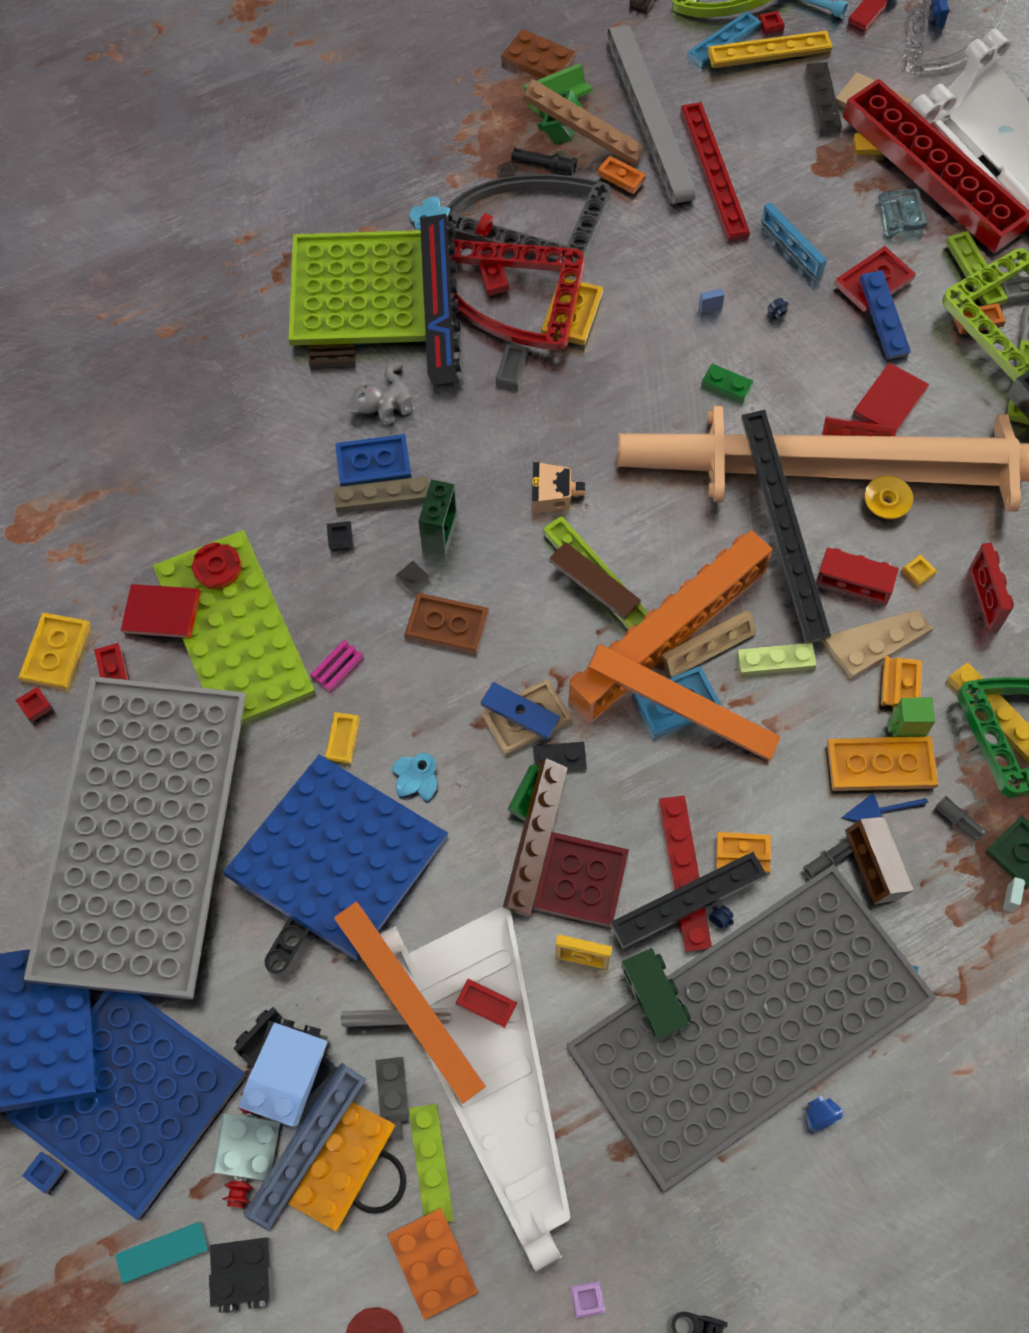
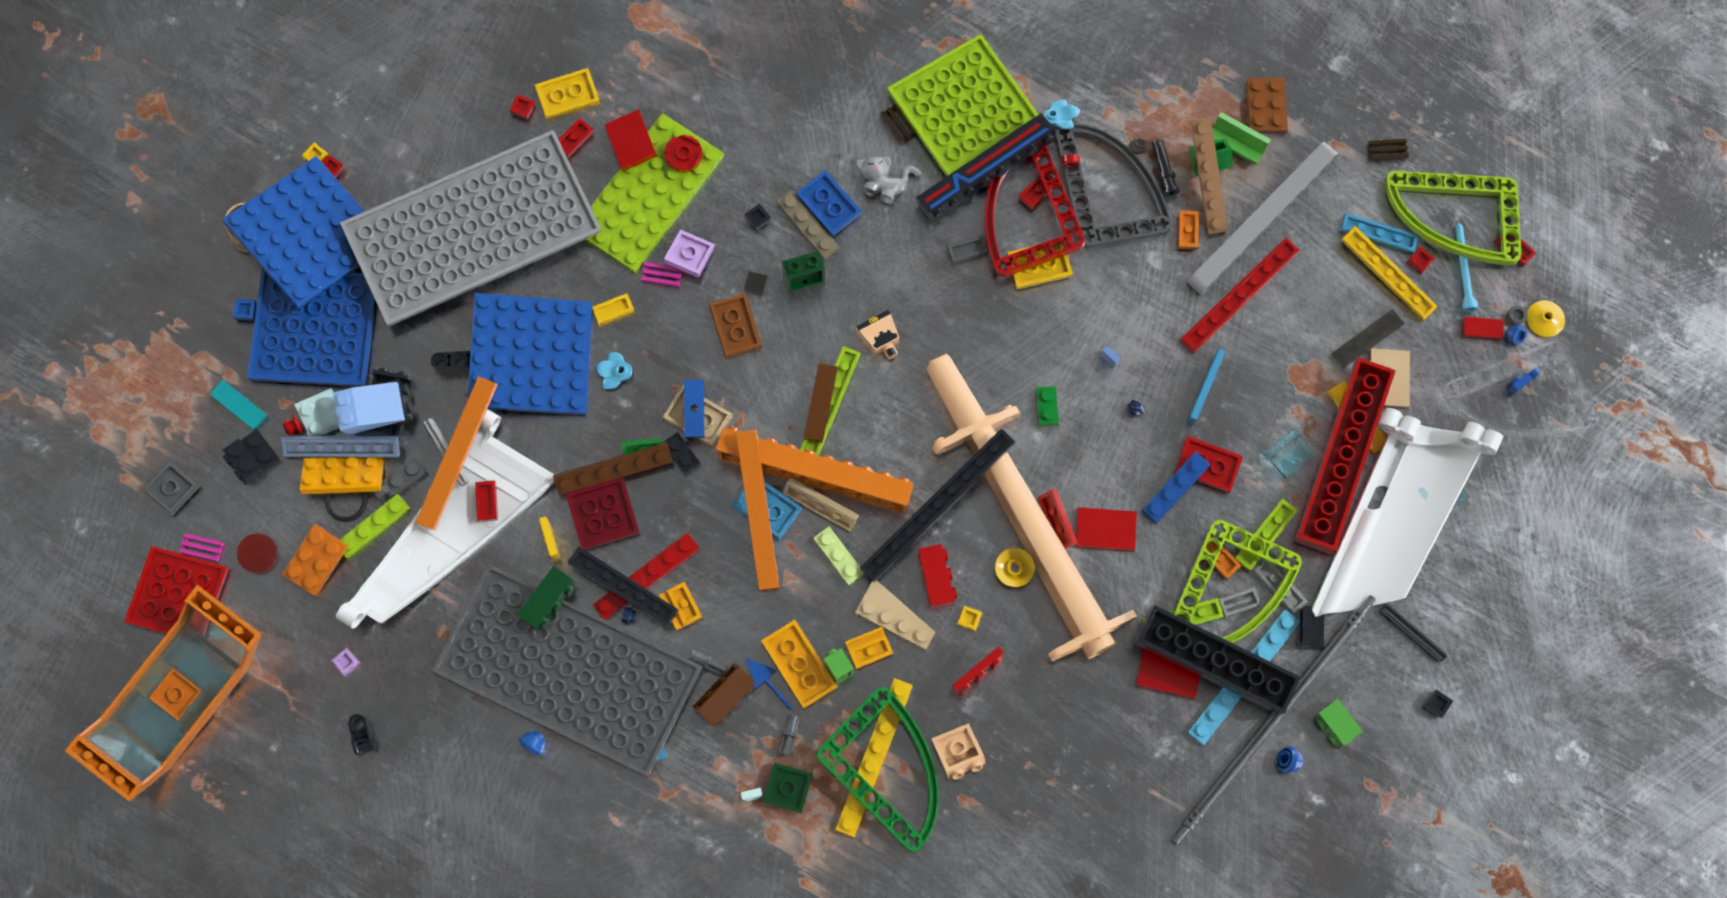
camera: 55 degrees right, 10 degrees up
none -> lavender plate [664,230,715,278]

